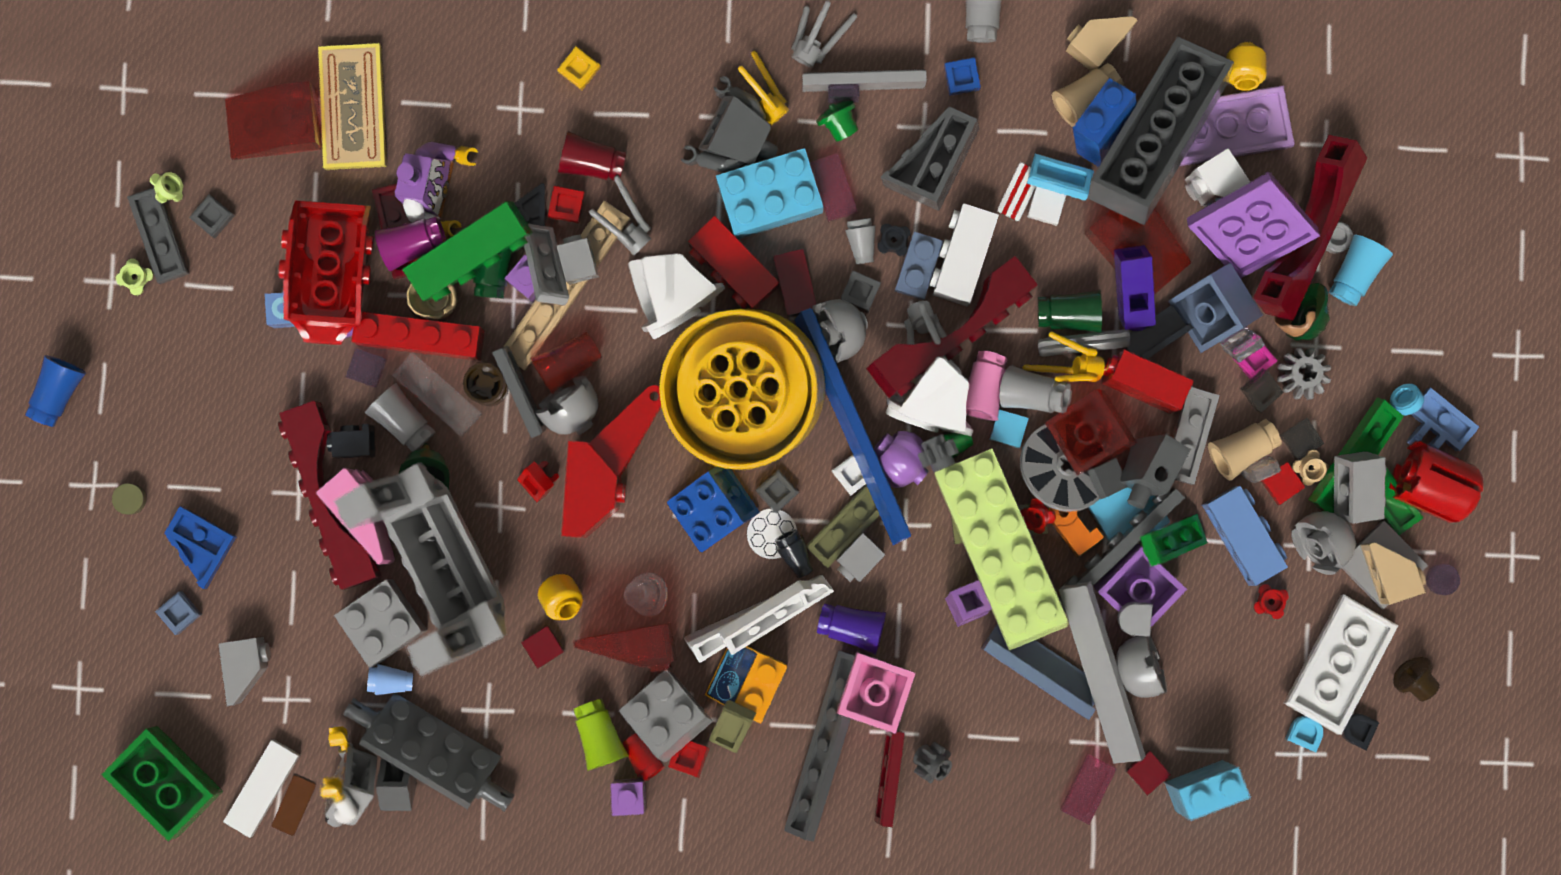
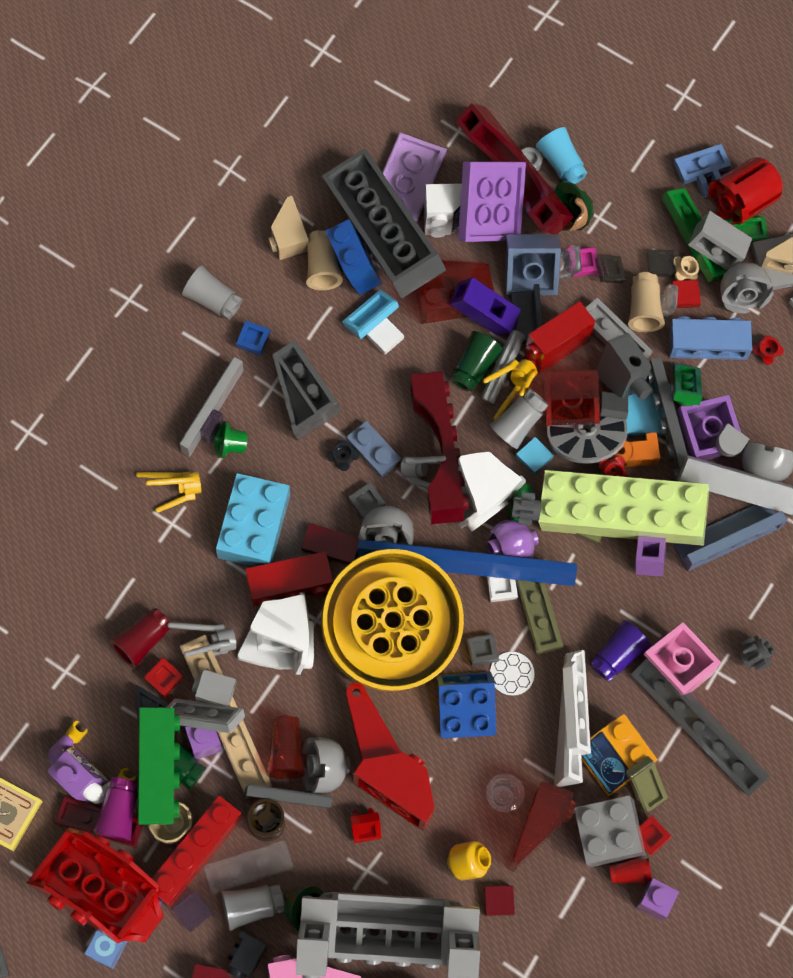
camera: 65 degrees left, 15 degrees down
yellow tile [557,46,601,90] -> none
lime plant [573,699,629,771] -> none
dark grey torso [680,76,778,172] -> none
black cone [775,529,813,578] -> none
light grey plant [791,0,857,68] -> none
clear pink tile [810,153,857,222] -> none
light grey brick [836,533,885,582] -> none
light grey cone [845,218,875,264] -> none
dark red tile [874,730,905,828] -> none
white brick [930,203,999,307] -> none
bright pink plant [966,351,1007,421] -> none
white sticker [997,163,1036,221] -> none
yellow head [1226,42,1267,91] -> none
light grey gear [1277,347,1331,400] -> none
medium azure tile [1390,383,1424,415] -> none

